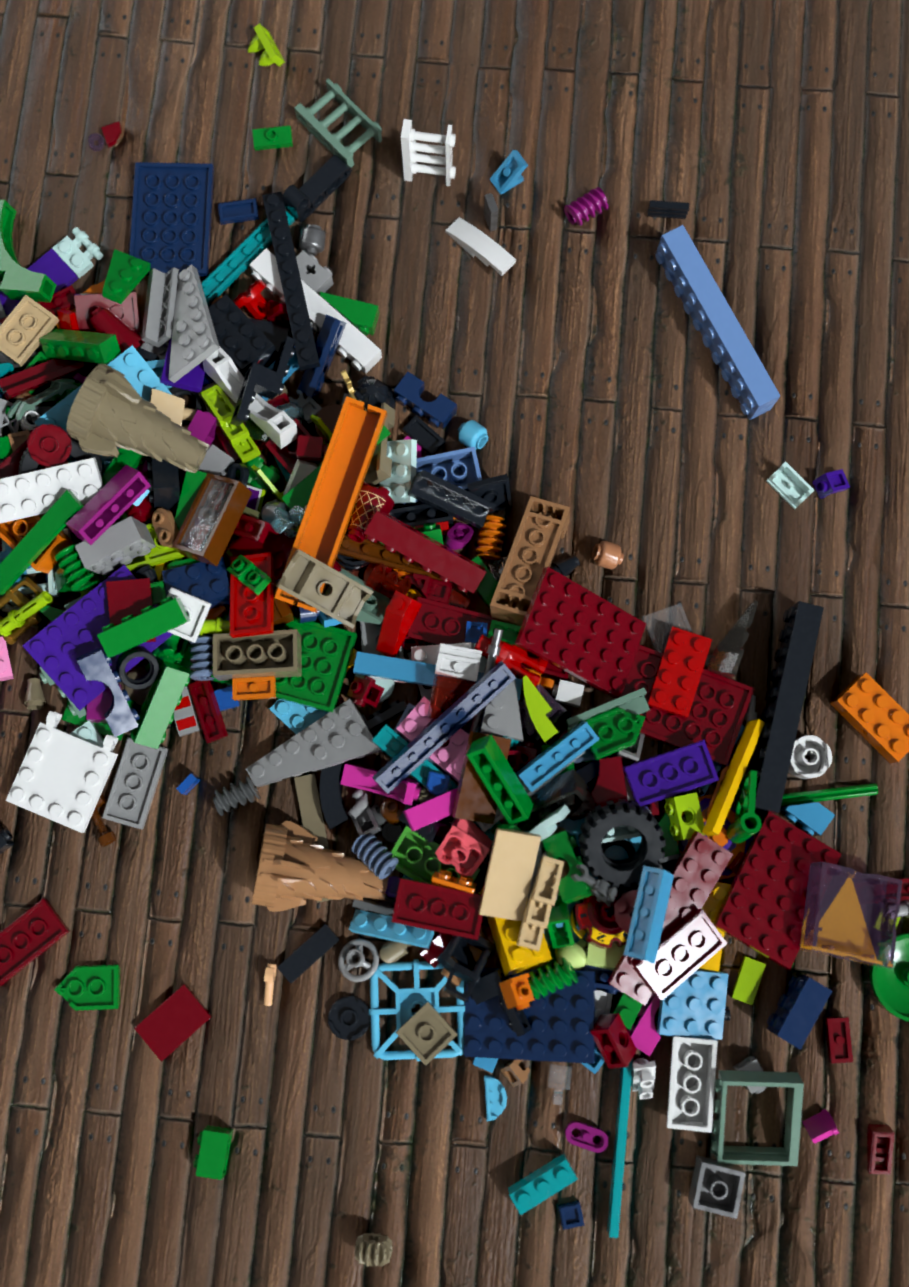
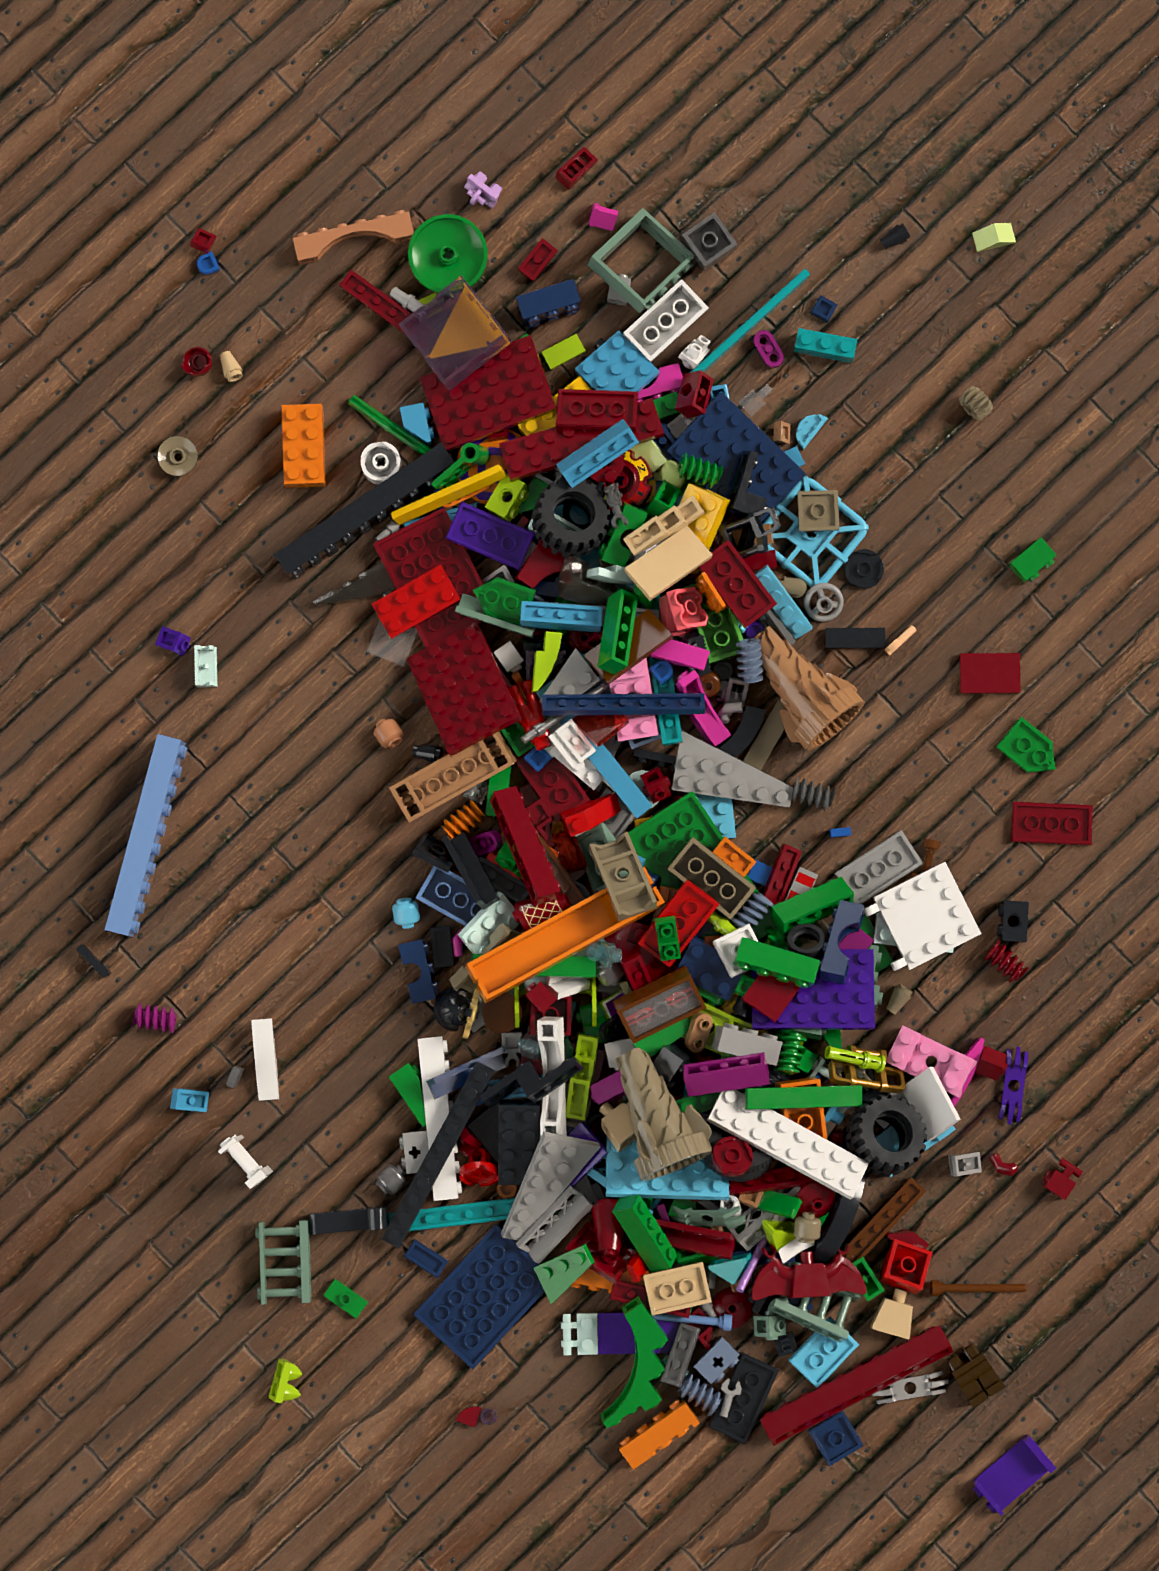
camera: 145 degrees left, 5 degrees up
orange brick [499,973,535,1011] -> none

